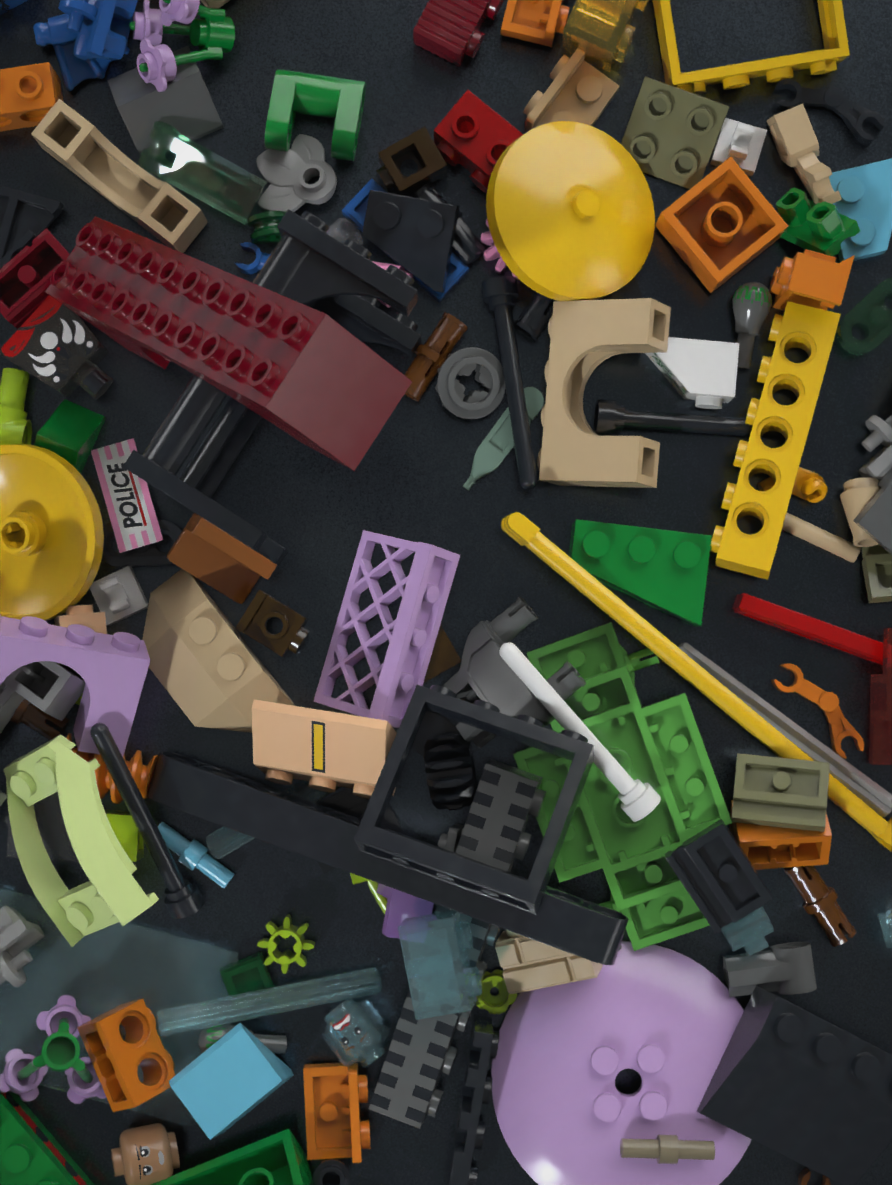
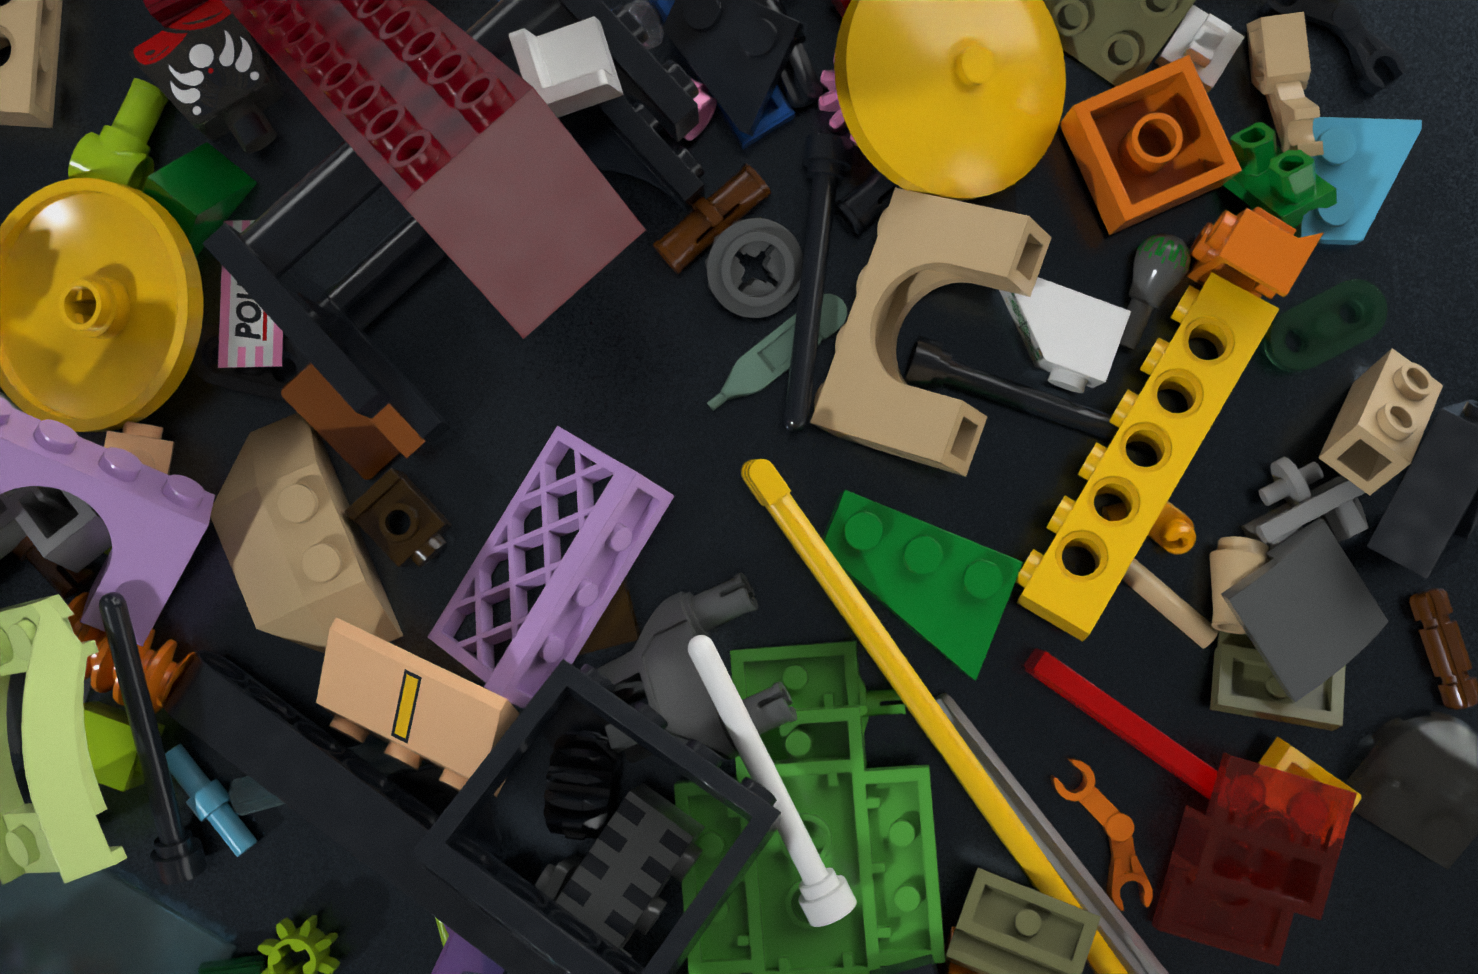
camera: 10 degrees right, 0 degrees up
white tile [90,566,149,626] -> none
none -> white panel [509,16,624,118]

